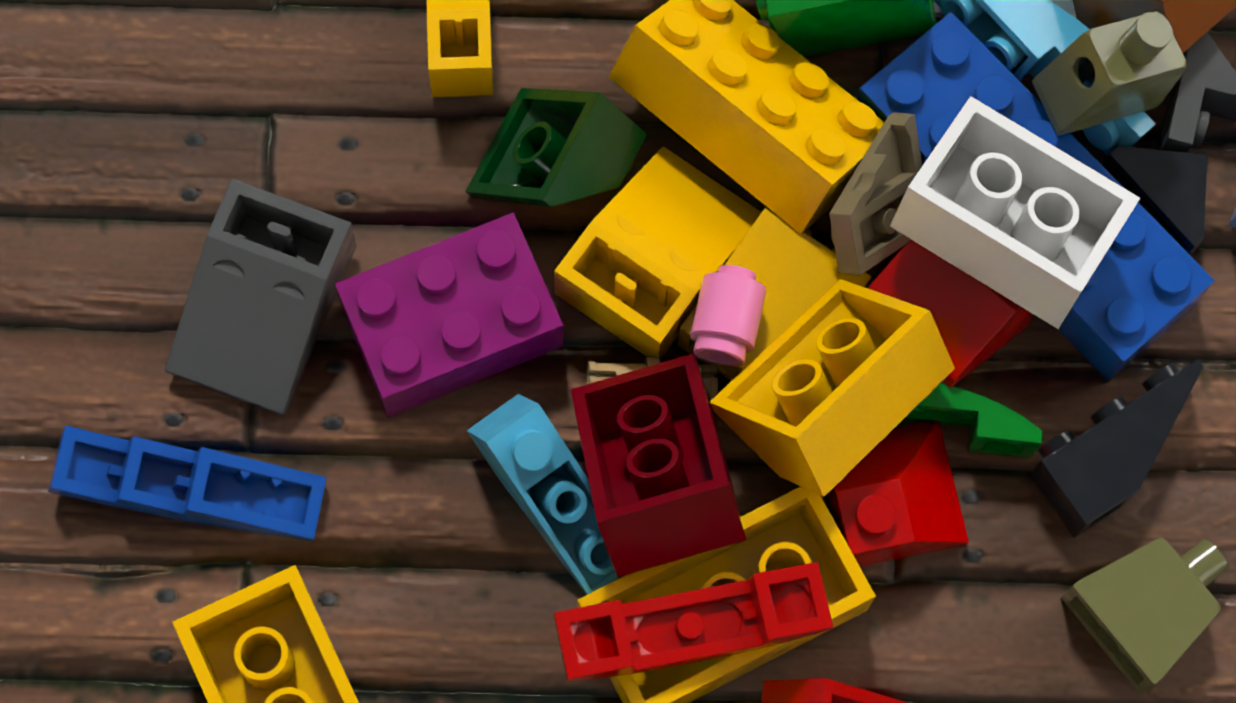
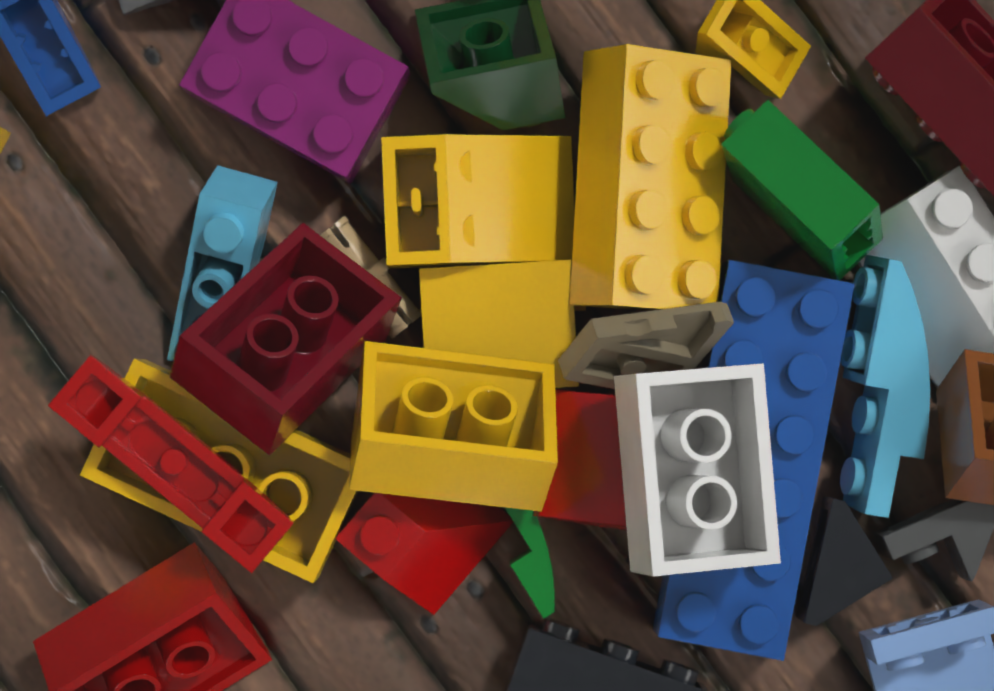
camera: 50 degrees right, 15 degrees up
bright pink brick [690,265,767,366] -> none
olive torso [1032,11,1187,136] -> none

